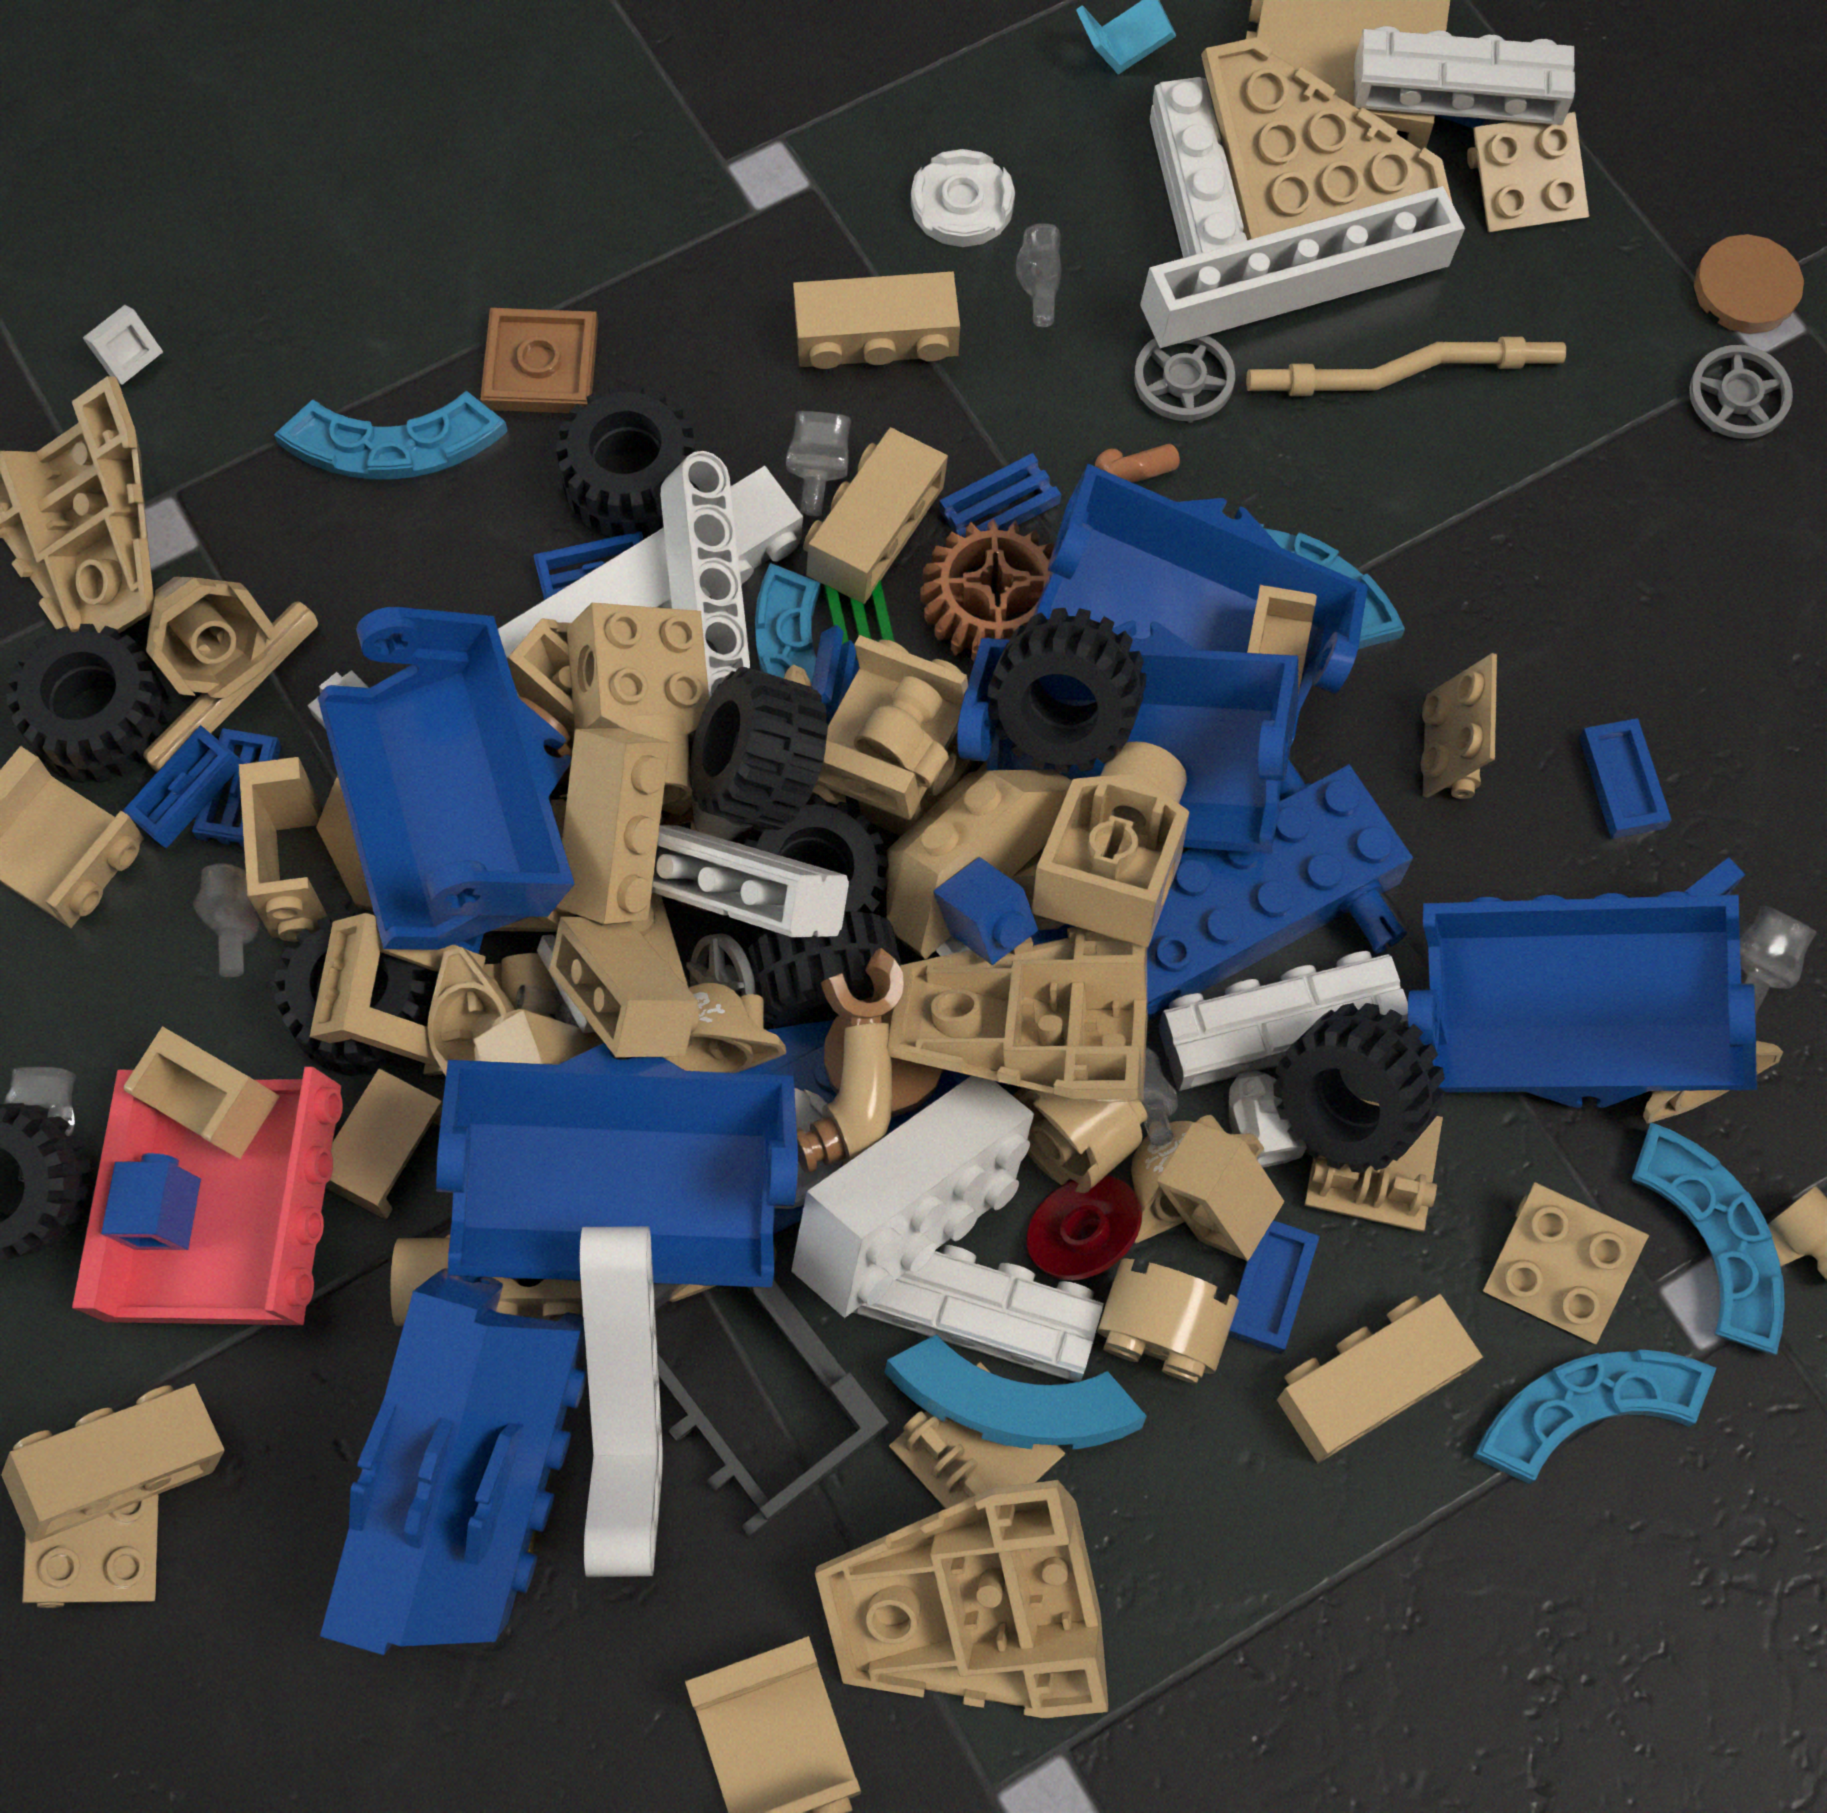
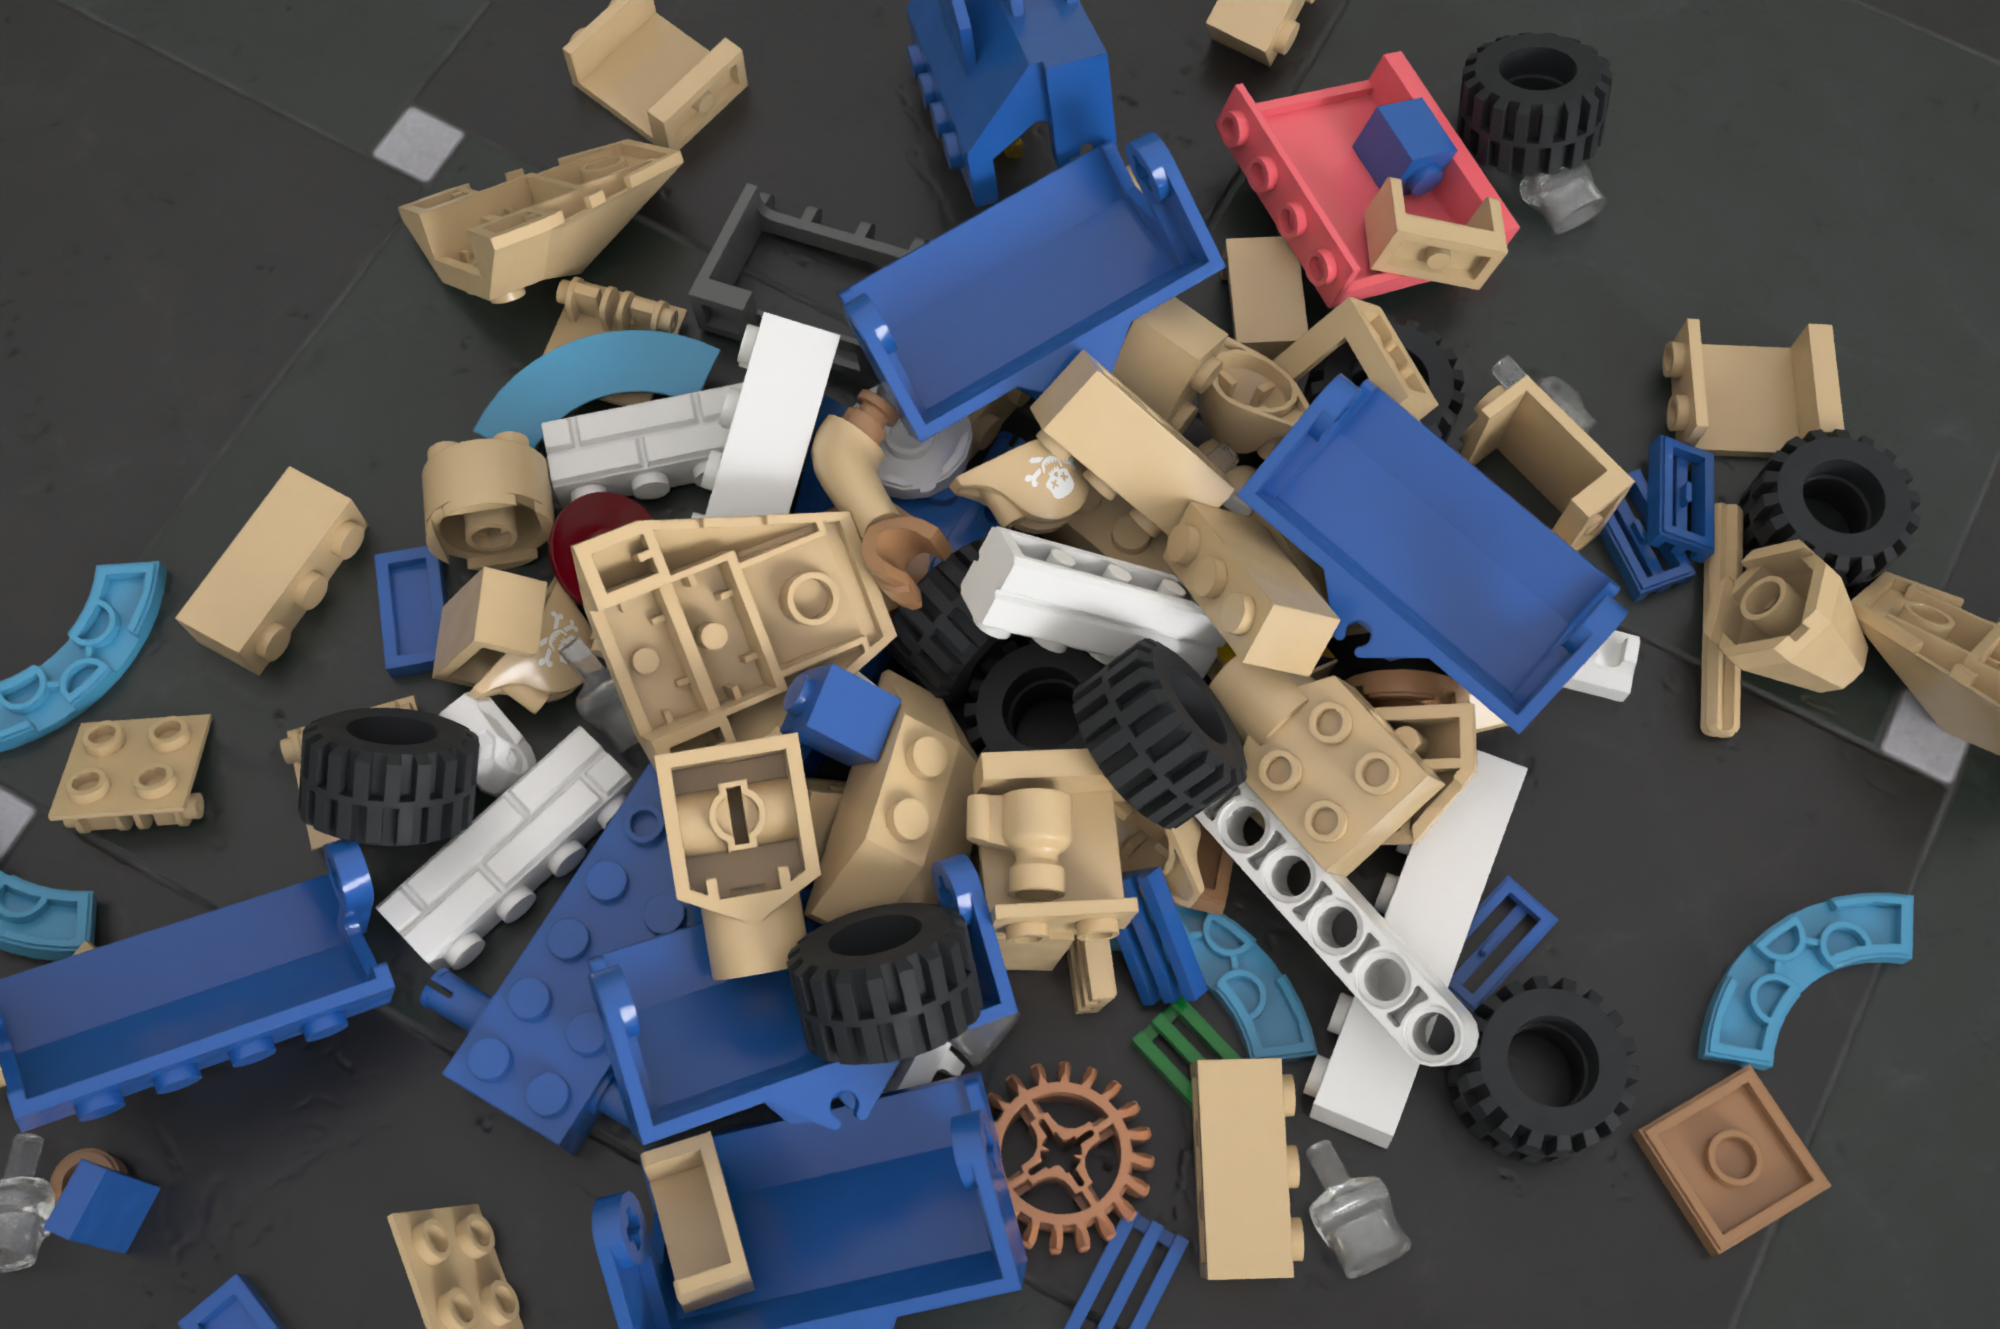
camera: 150 degrees right, 0 degrees up
white beam [580,1226,663,1577] -> none

